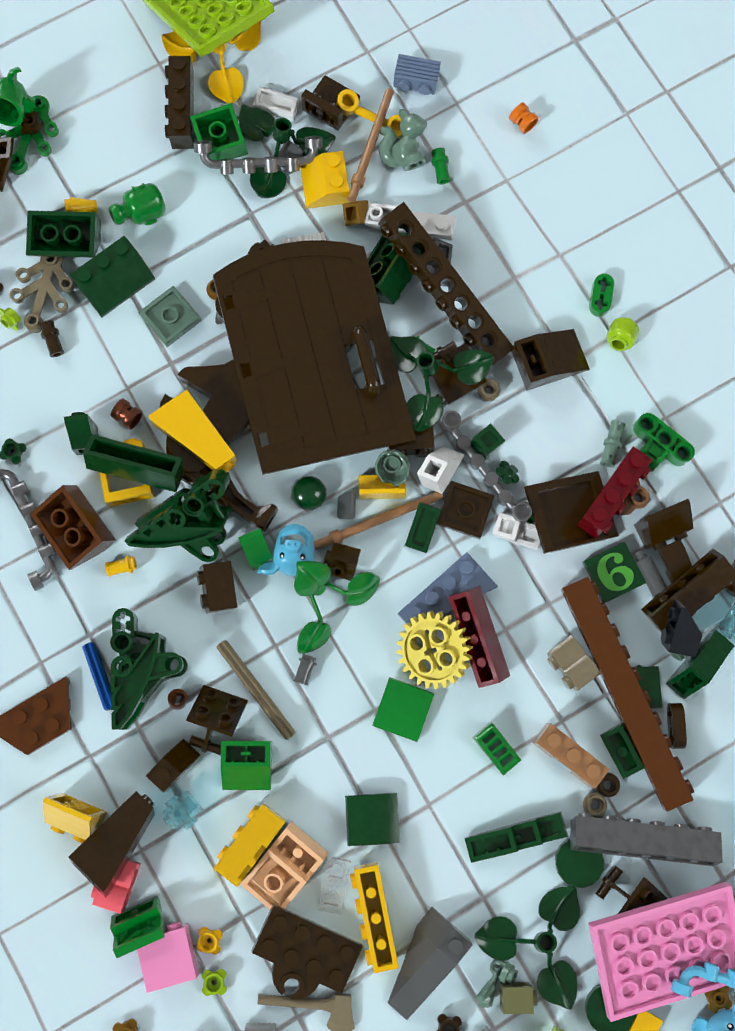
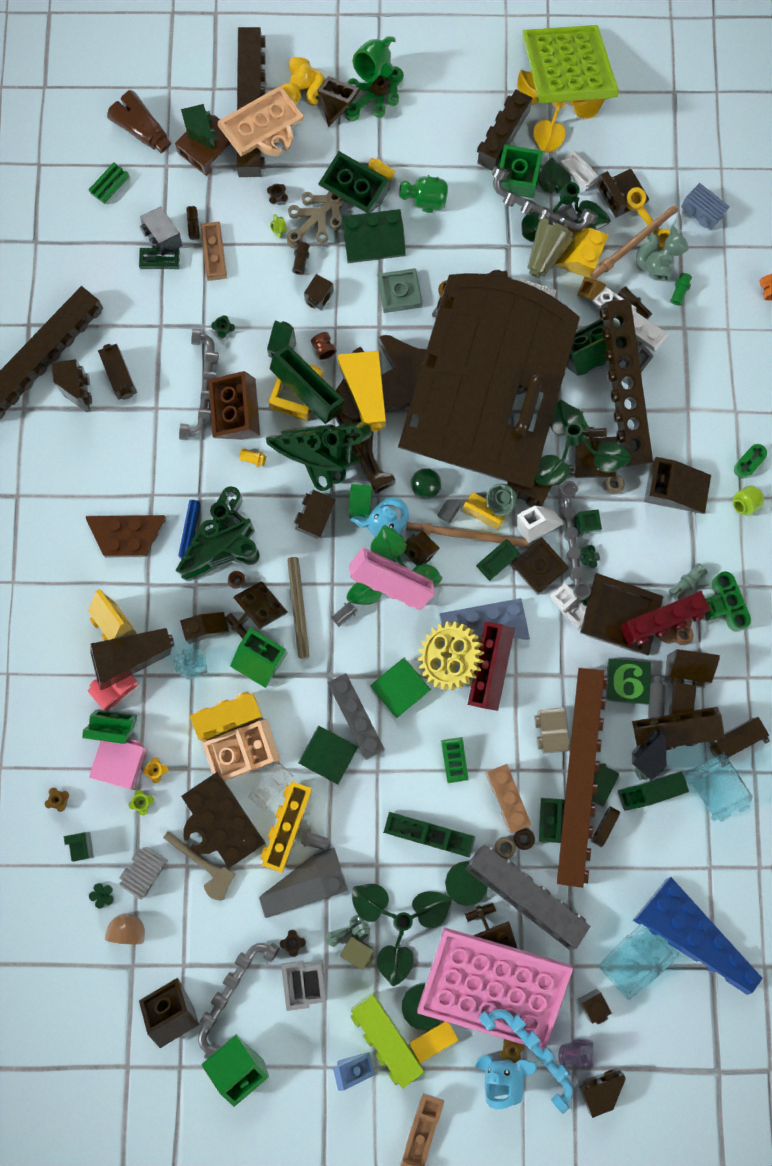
camera: 35 degrees right, 0 degrees up
none -> flat silver pin [300,830,329,851]
none -> dark brown brick [304,274,334,310]
none -> dark grey arch [327,673,385,760]
none -> bright pink brick [349,547,435,610]
none -> olive cone [527,219,575,278]
none -> dark brown axle [617,286,652,320]

